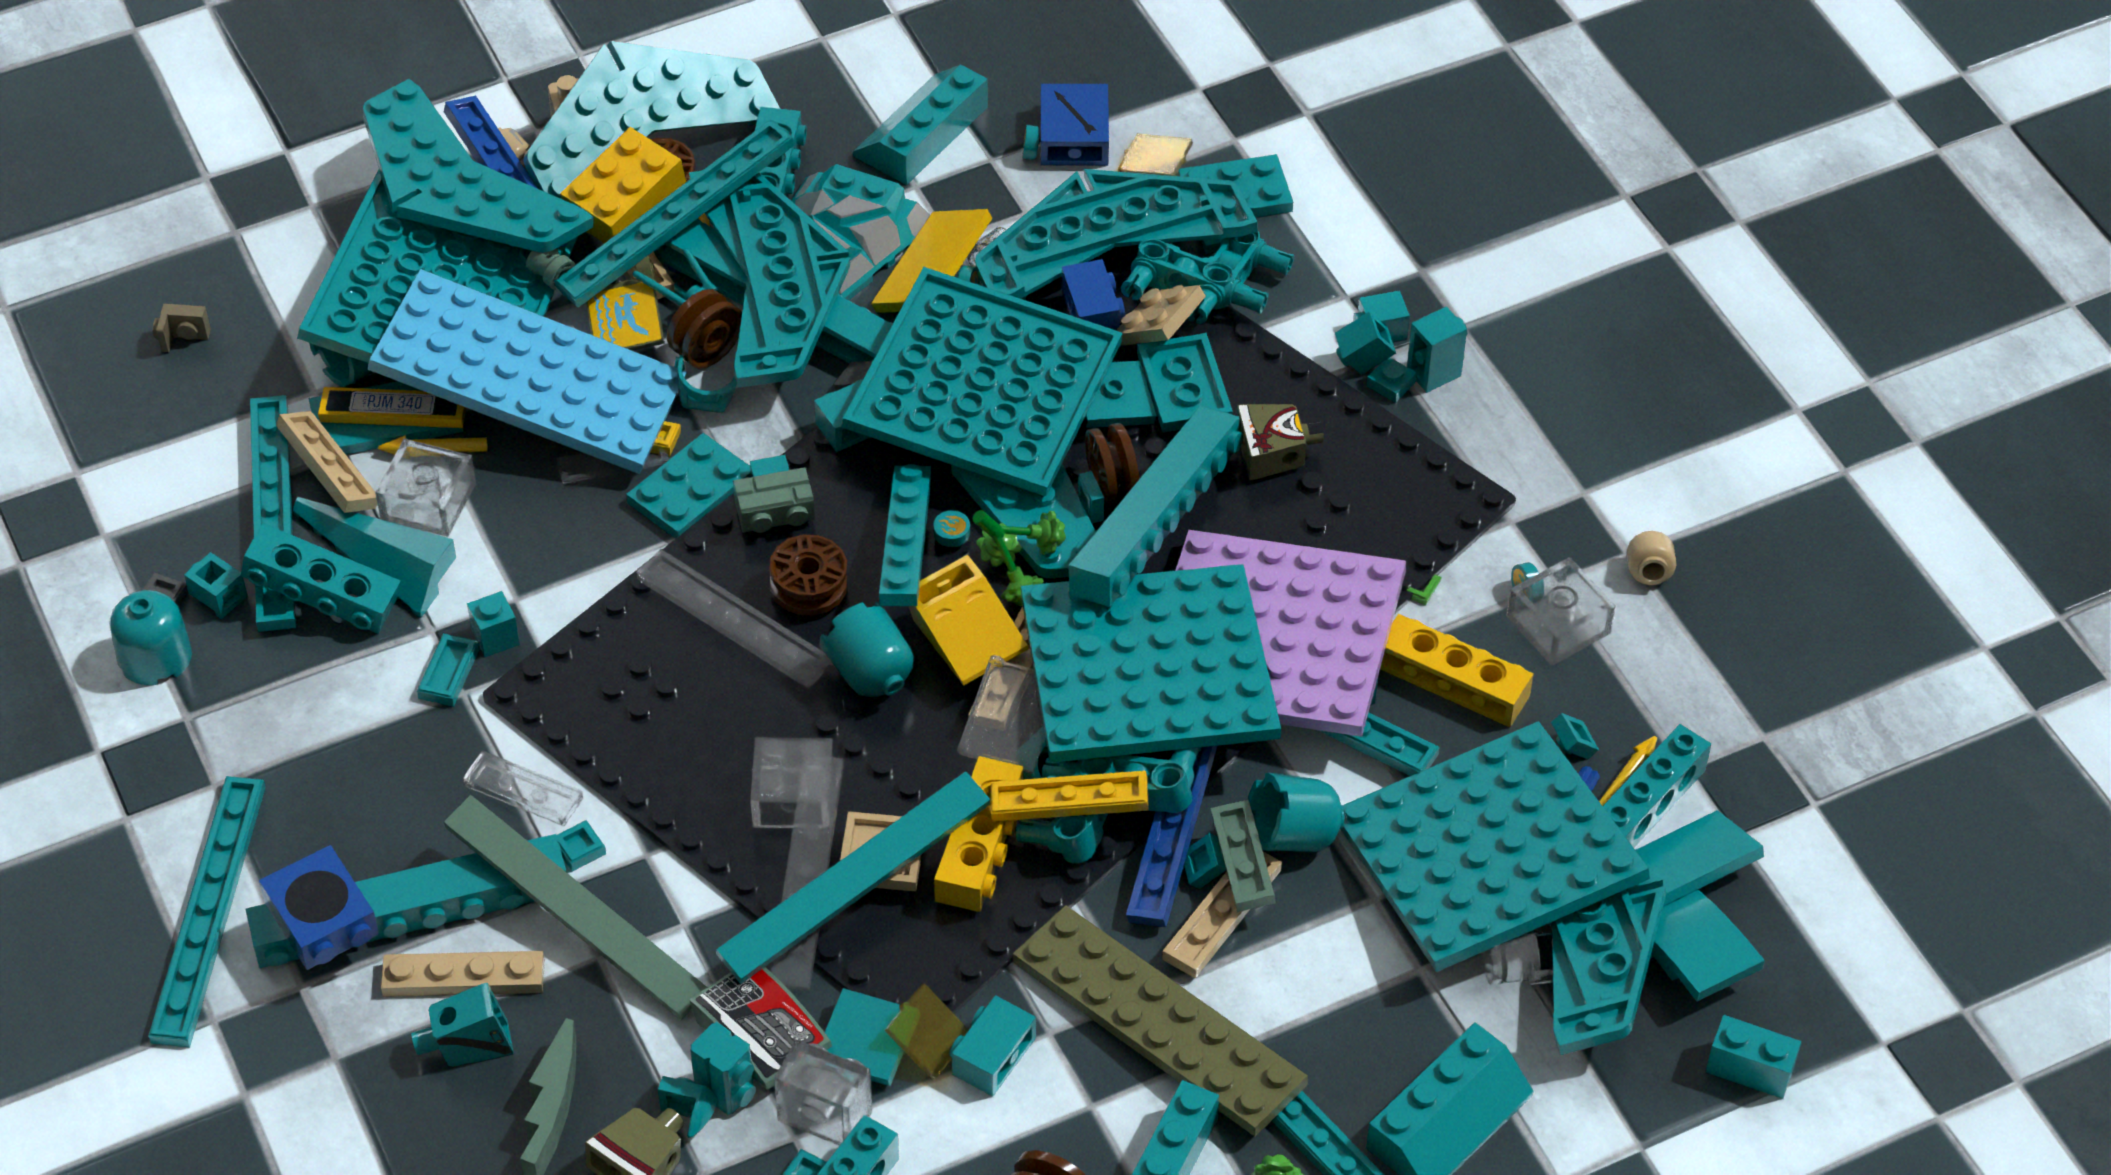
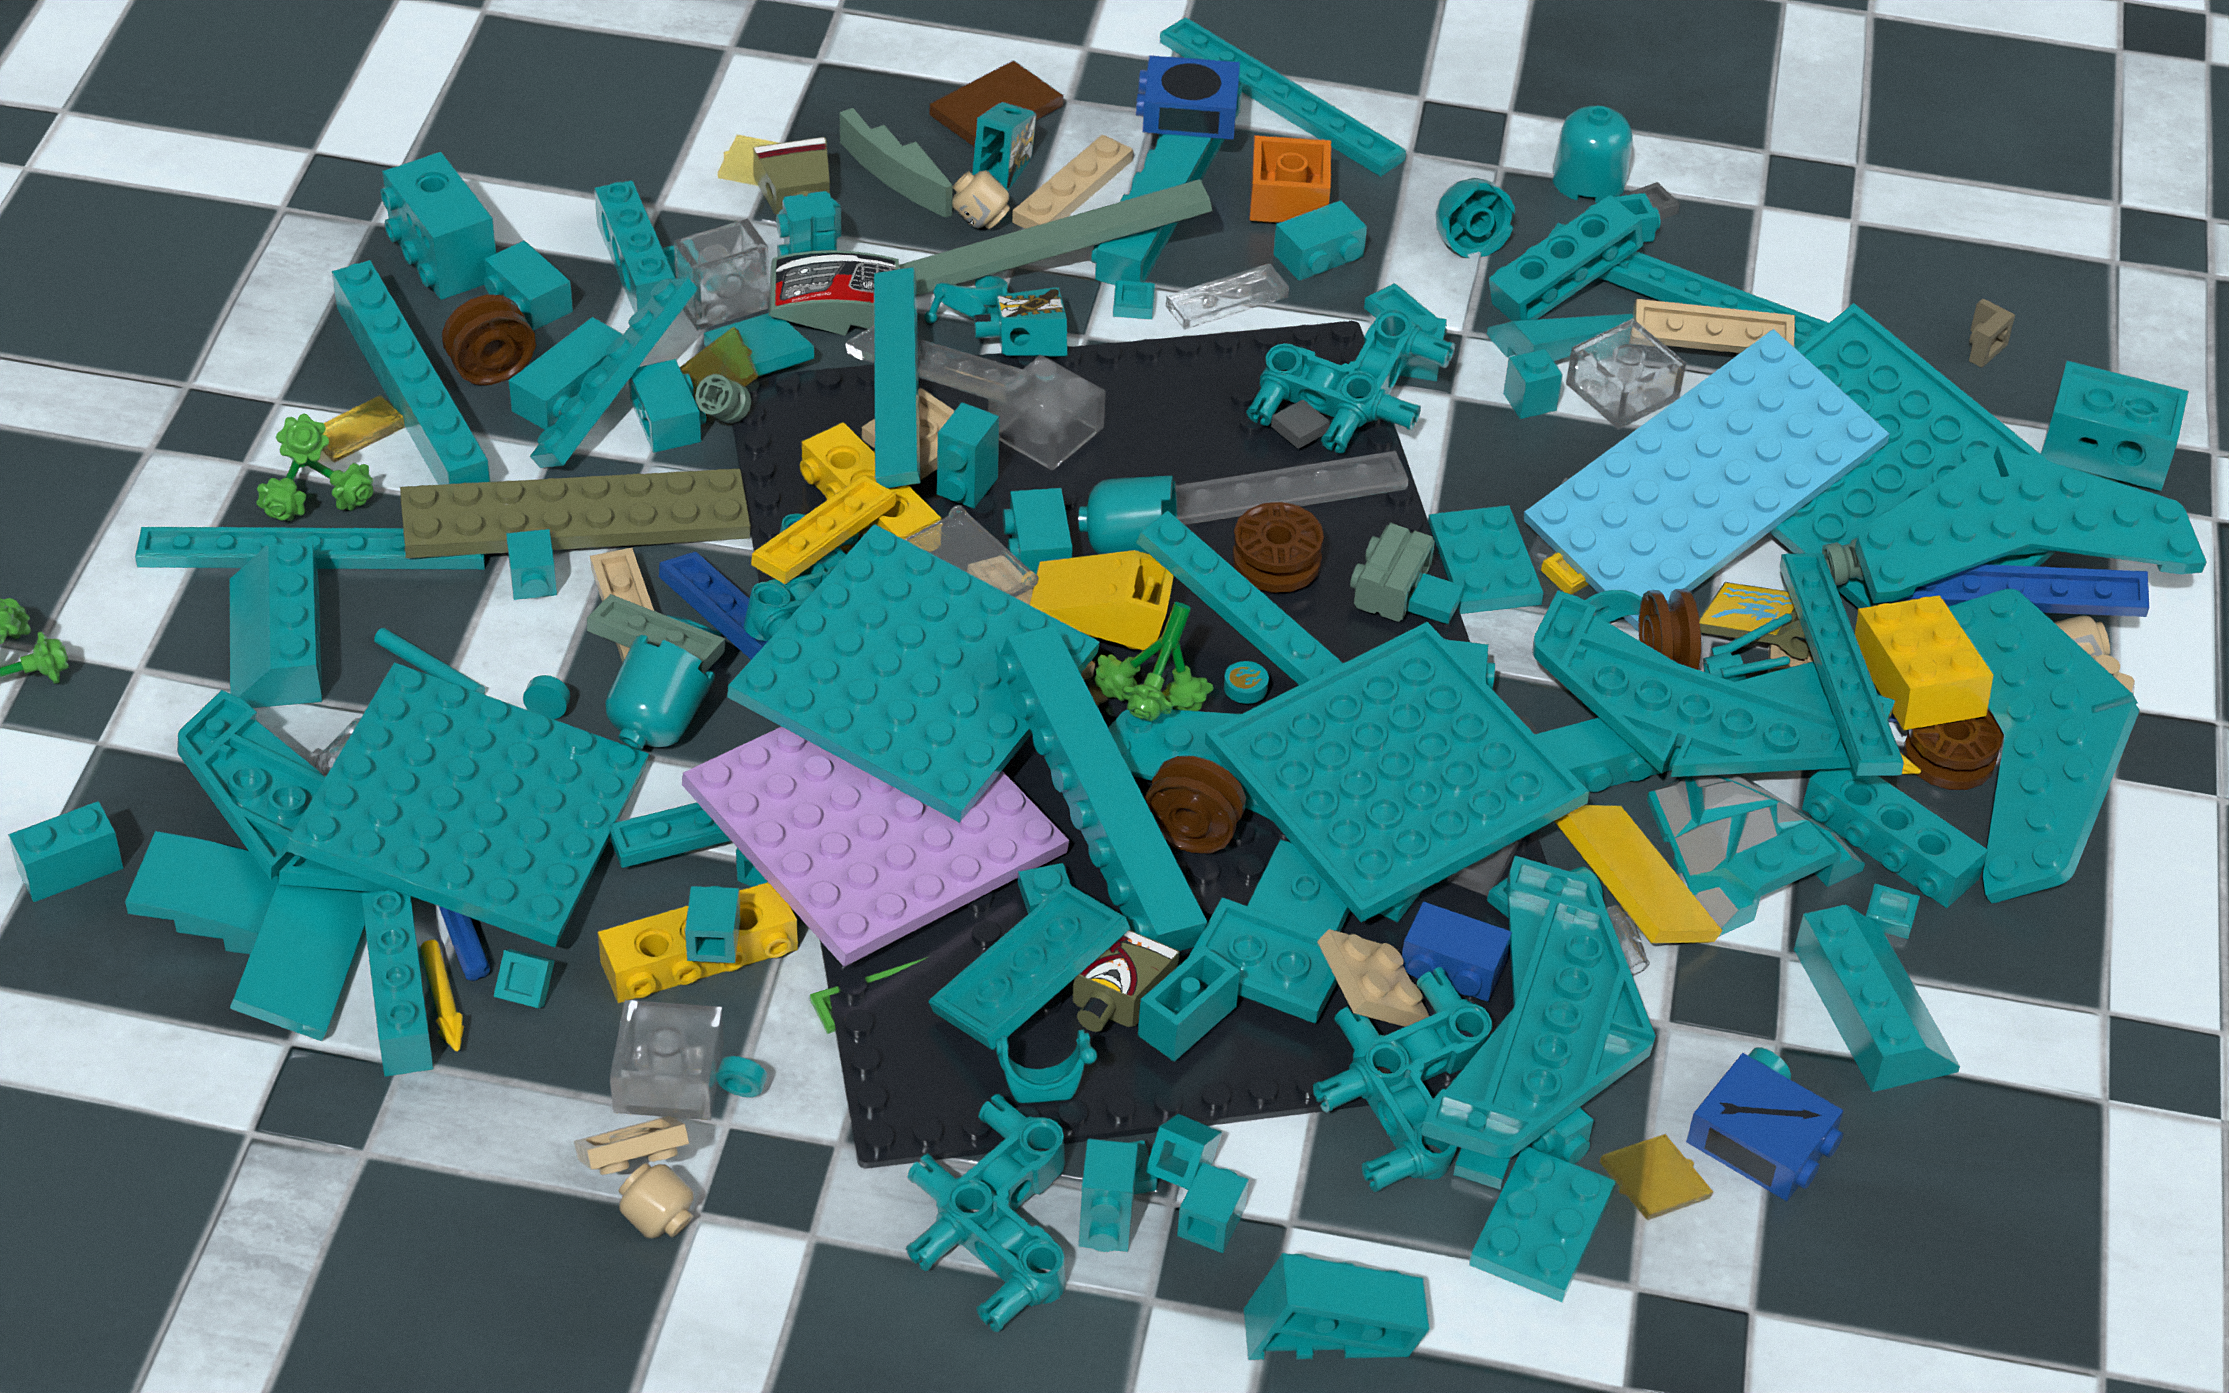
camera: 125 degrees right, 5 degrees down
none -> teal bar [374,628,485,694]
none -> teal brick [506,529,557,600]
none -> teal brick [509,317,623,430]
none -> teal tile [523,675,571,719]
none -> teal plate [530,277,698,468]
none -> tan plate [574,1116,689,1175]
none -> teal brick [685,886,740,963]
none -> sand green wheel [695,374,751,423]
none -> teal pin [906,1094,1066,1332]
none -> teal helmet [924,275,1009,324]
none -> teal tile [928,882,1130,1050]
none -> reddish brown tile [929,60,1064,147]
none -> teal brick [937,402,999,508]
none -> tan head [952,171,1010,229]
none -> teal torso [974,287,1068,356]
none -> teal helmet [996,1030,1097,1103]
none -> teal brick [1003,488,1072,581]
none -> teal plate [1018,863,1071,914]
none -> teal brick [1138,945,1240,1061]
none -> teal wedge [1244,1253,1430,1360]
none -> teal pin [1246,308,1455,453]
none -> orange brick [1250,136,1331,223]
none -> dark grey tile [1271,399,1330,449]
none -> teal brick [1273,200,1367,281]
none -> teal cylinder [1436,178,1515,258]
none -> teal brick [1503,349,1563,419]
none -> teal tile [1866,884,1920,939]
none -> teal piece [2041,361,2189,491]

